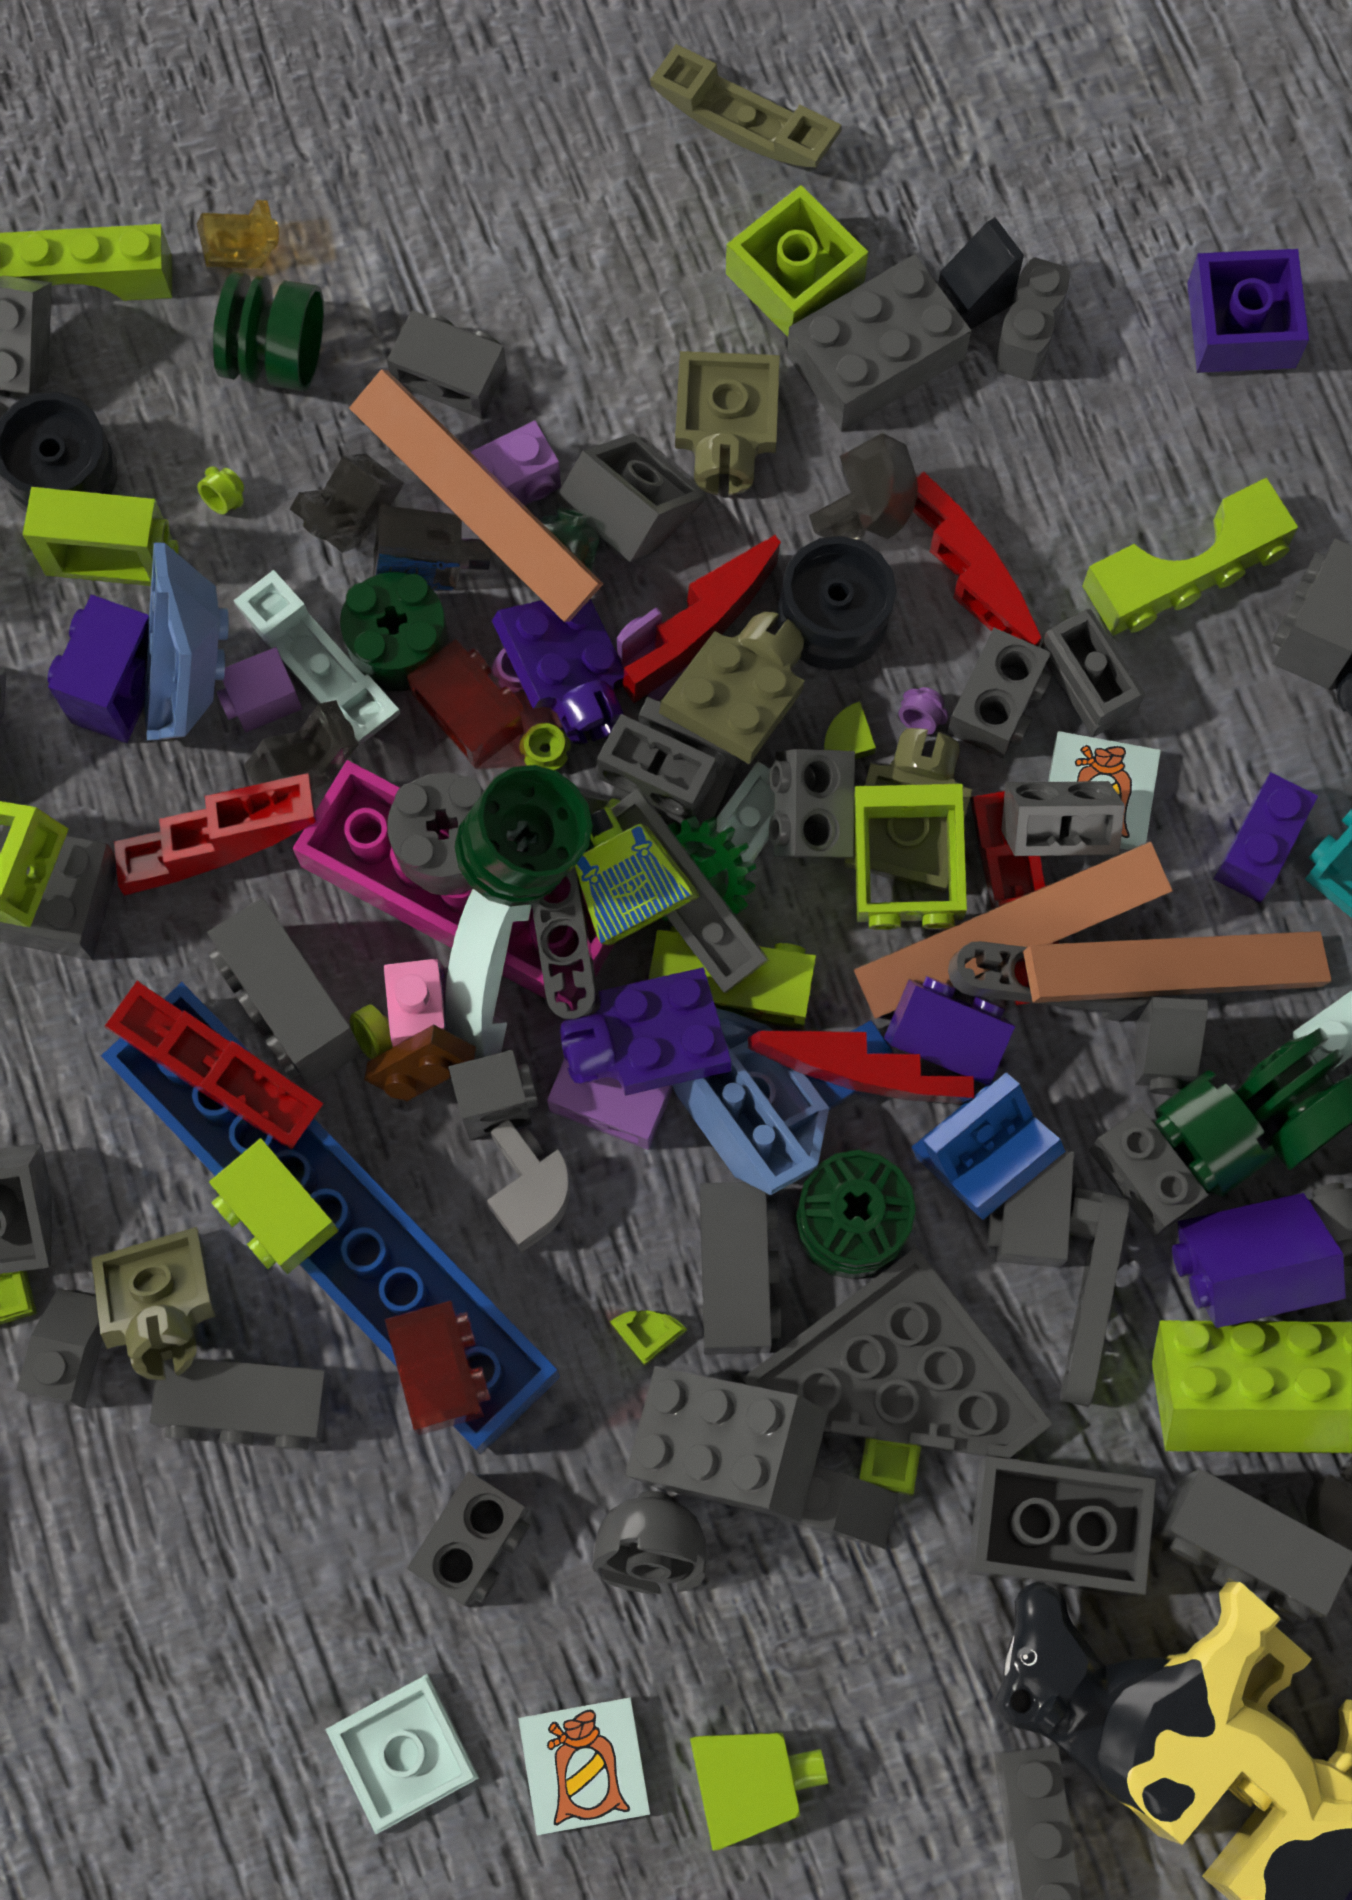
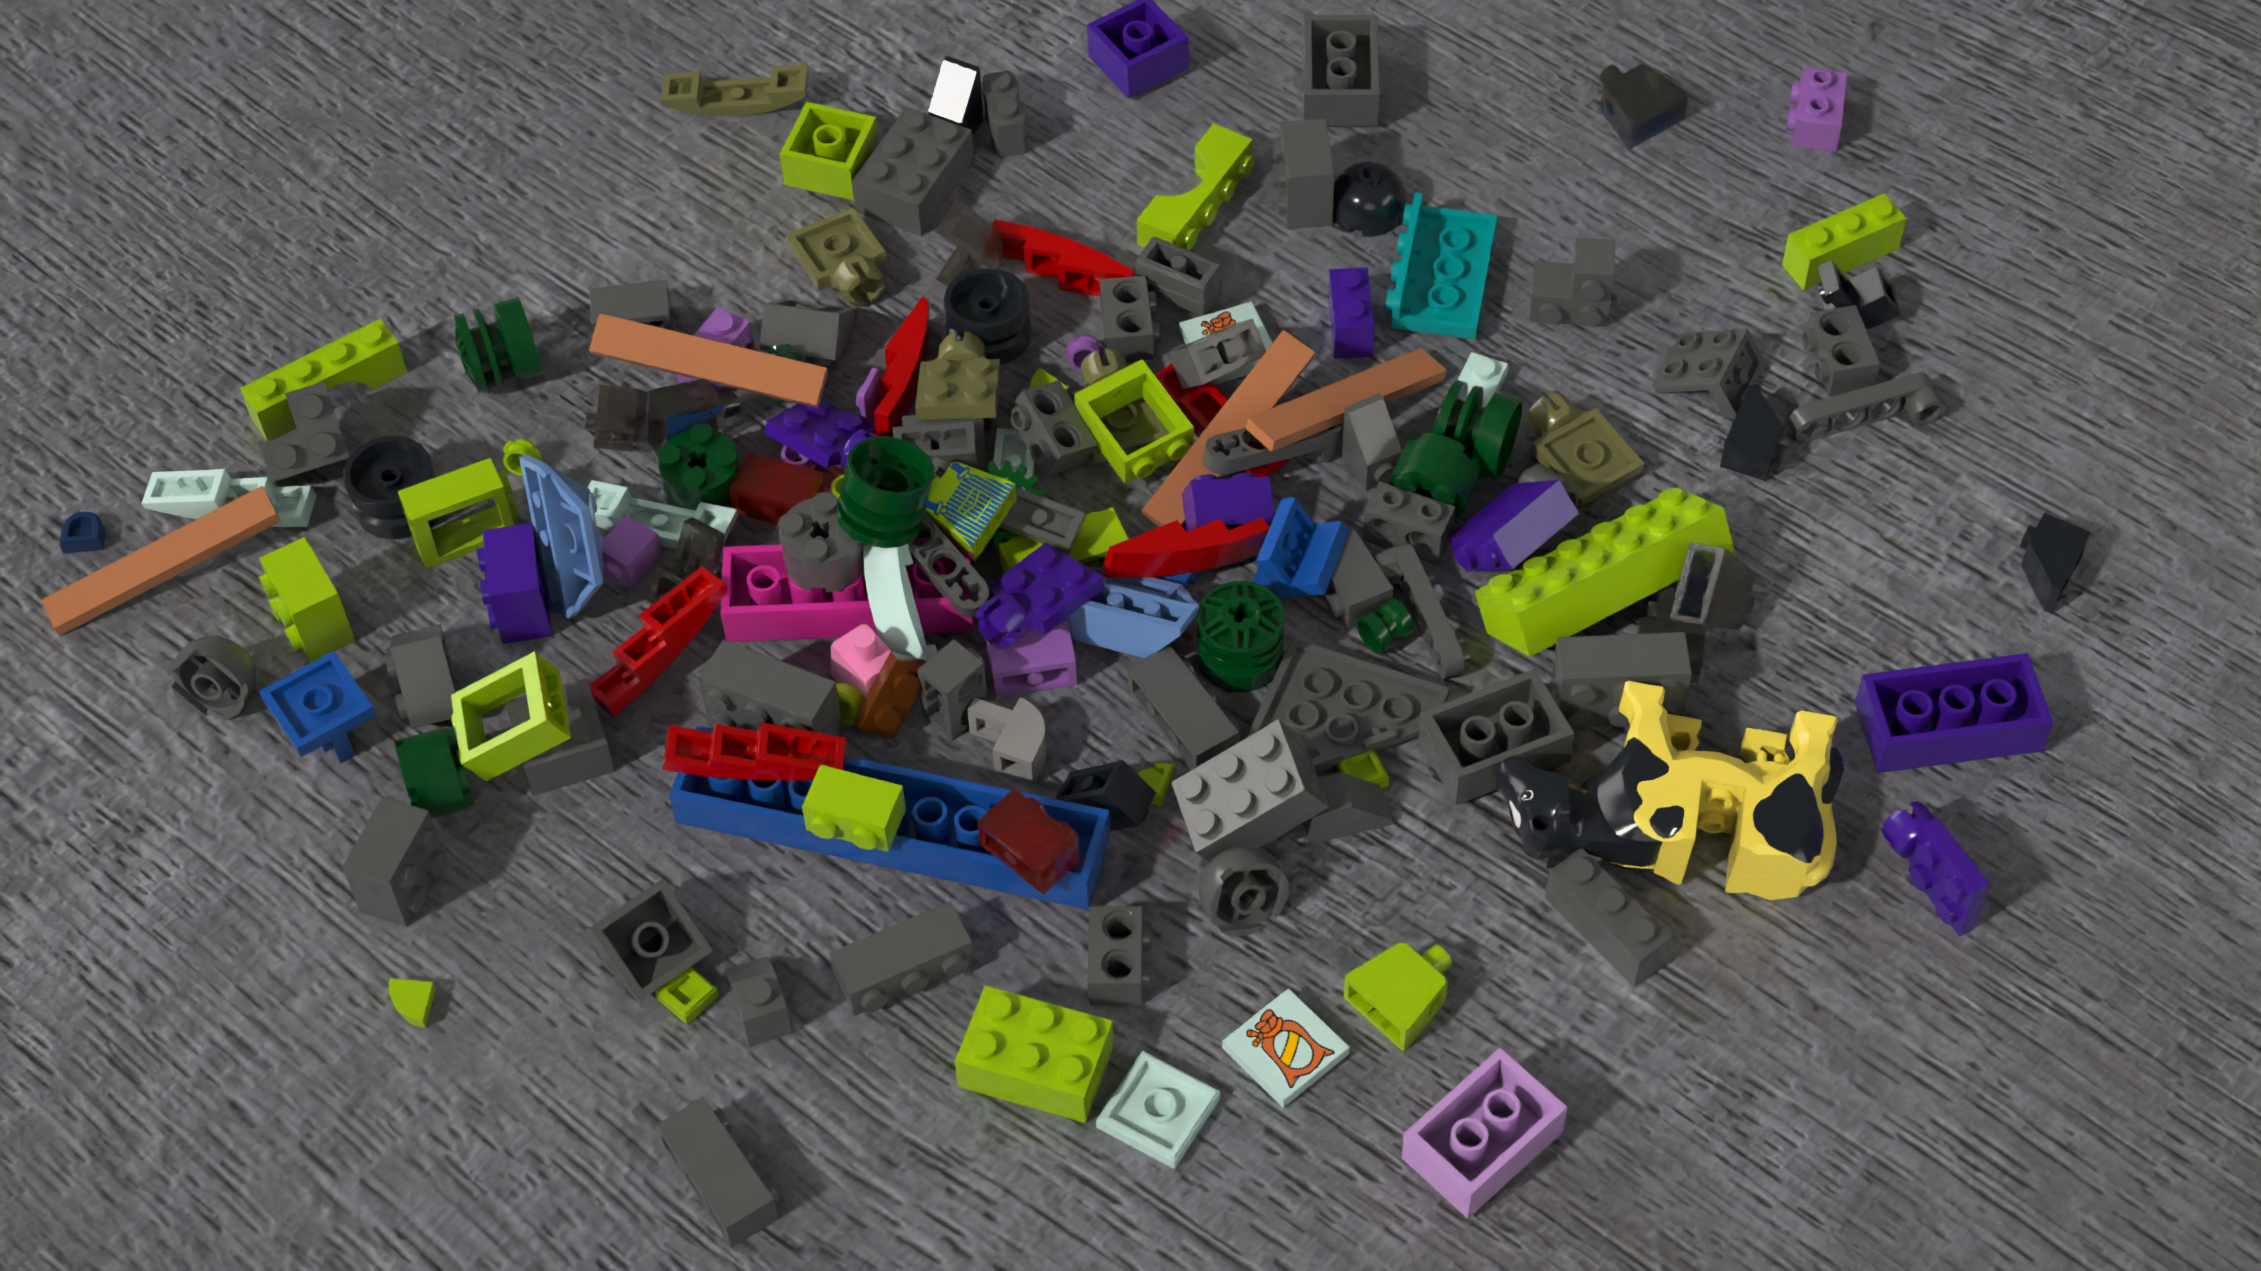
camera: 30 degrees left, 20 degrees down
olive plate [91,1227,216,1380] -> none
clear yellow bracket [196,200,279,269] -> none
none -> lime brick [954,985,1114,1123]
none -> black slope [1055,760,1156,831]
none -> dark green wheel [1356,598,1415,654]

